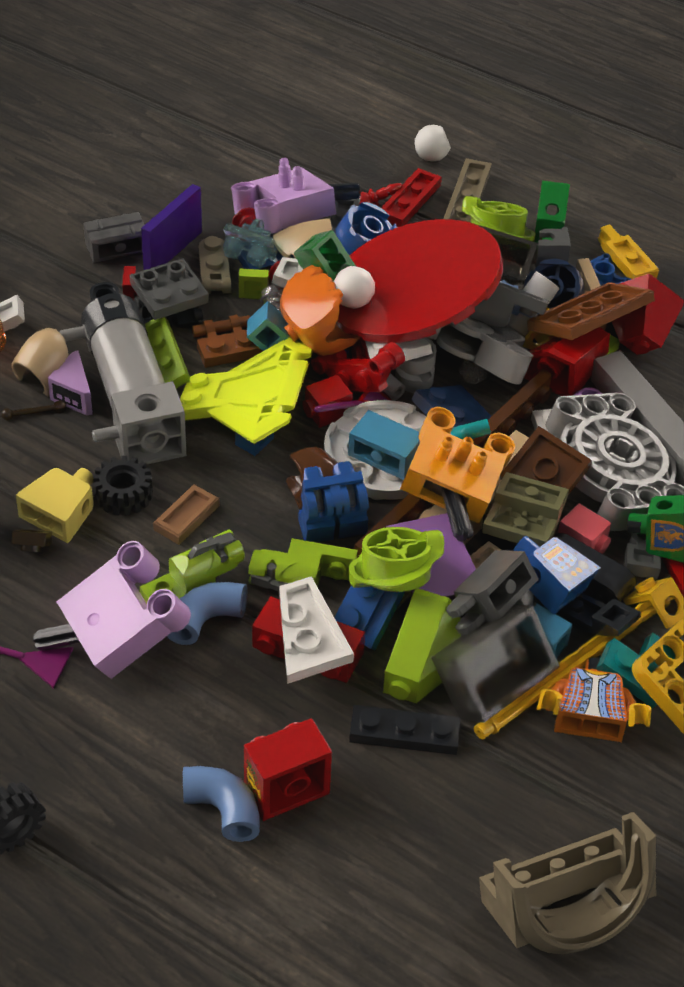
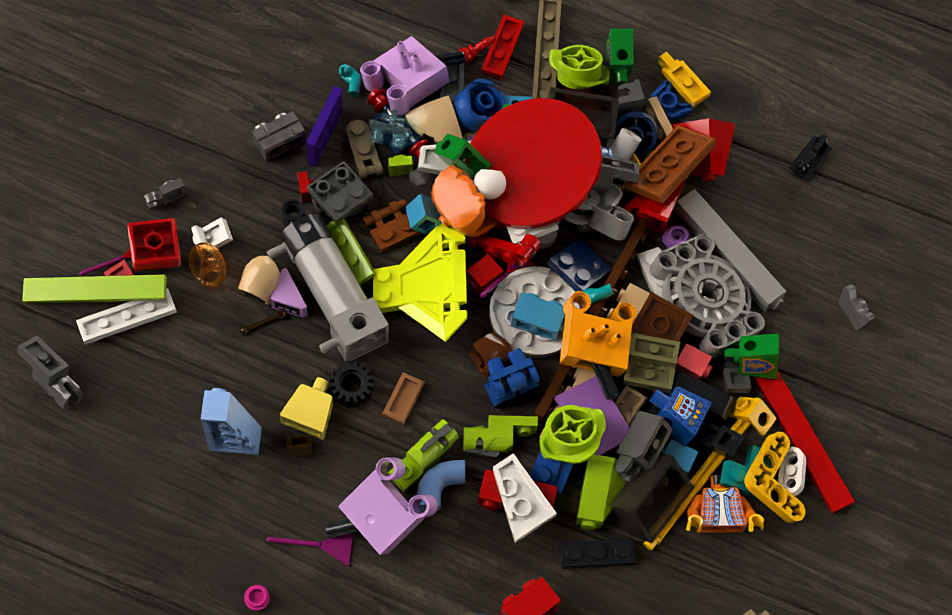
camera: 15 degrees left, 20 degrees up
none -> teal arm [339,64,361,97]

